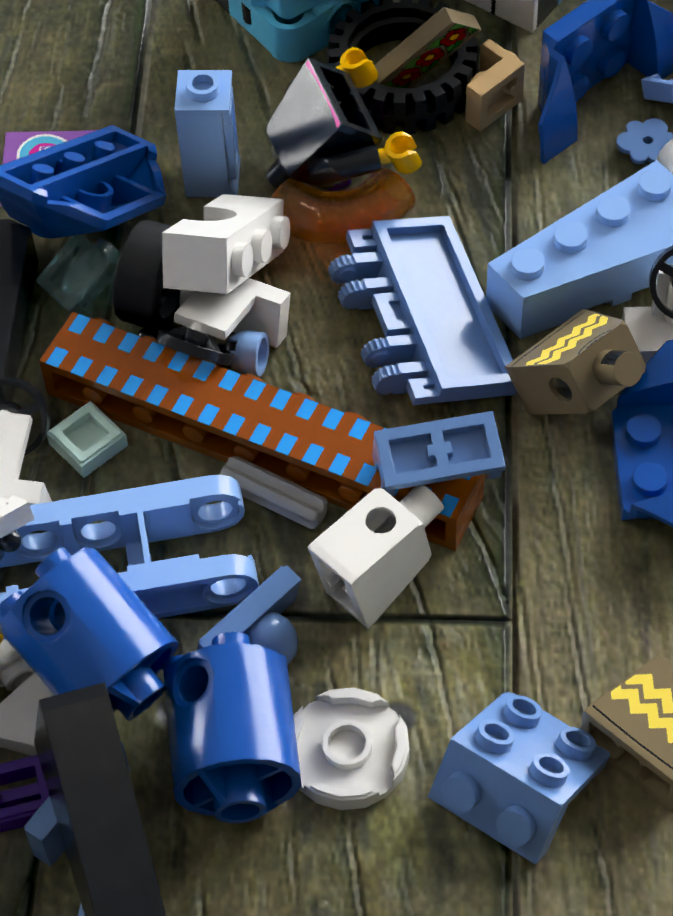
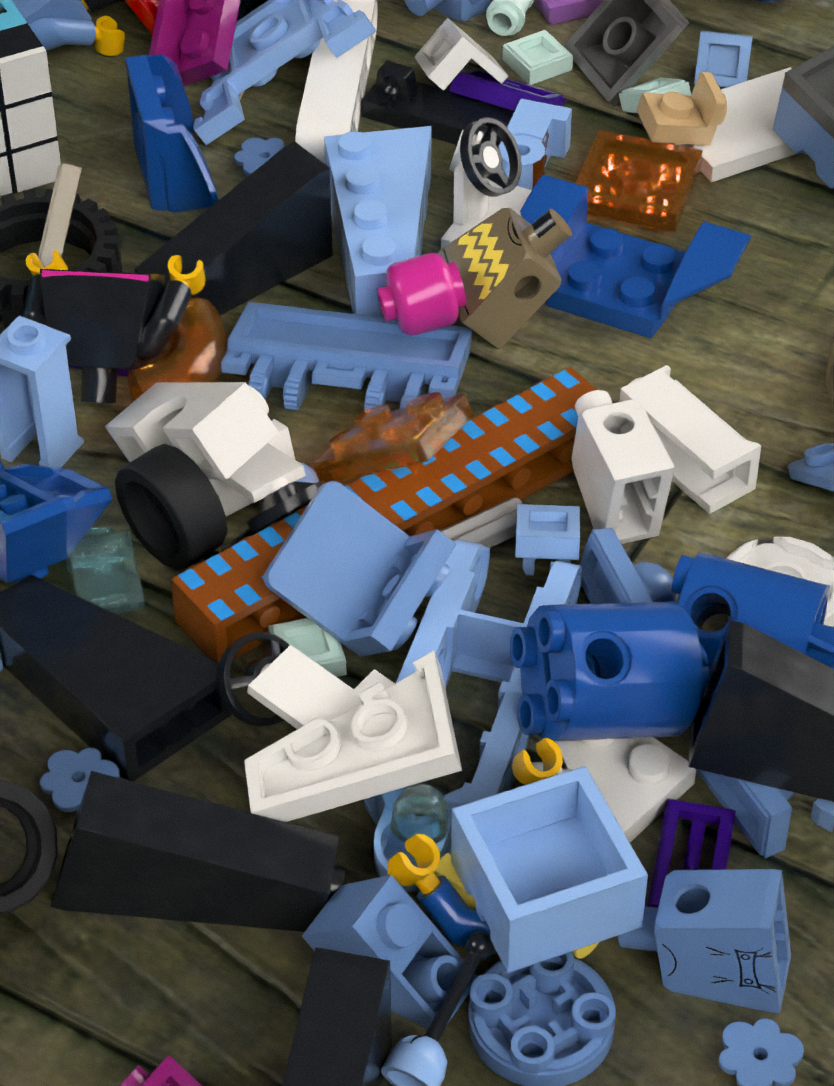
camera: 65 degrees left, 10 degrees down
medium blue hinge [372,411,506,496] -> none
tan bracket [465,39,525,132] -> none
none -> black slope [134,141,333,341]
none -> medium blue bracket [264,481,457,657]
none -> clear orange plate [313,392,474,483]
none -> dark pink head [377,253,467,336]
none -> light blue tile [515,504,580,576]
none -> white window [619,365,761,514]

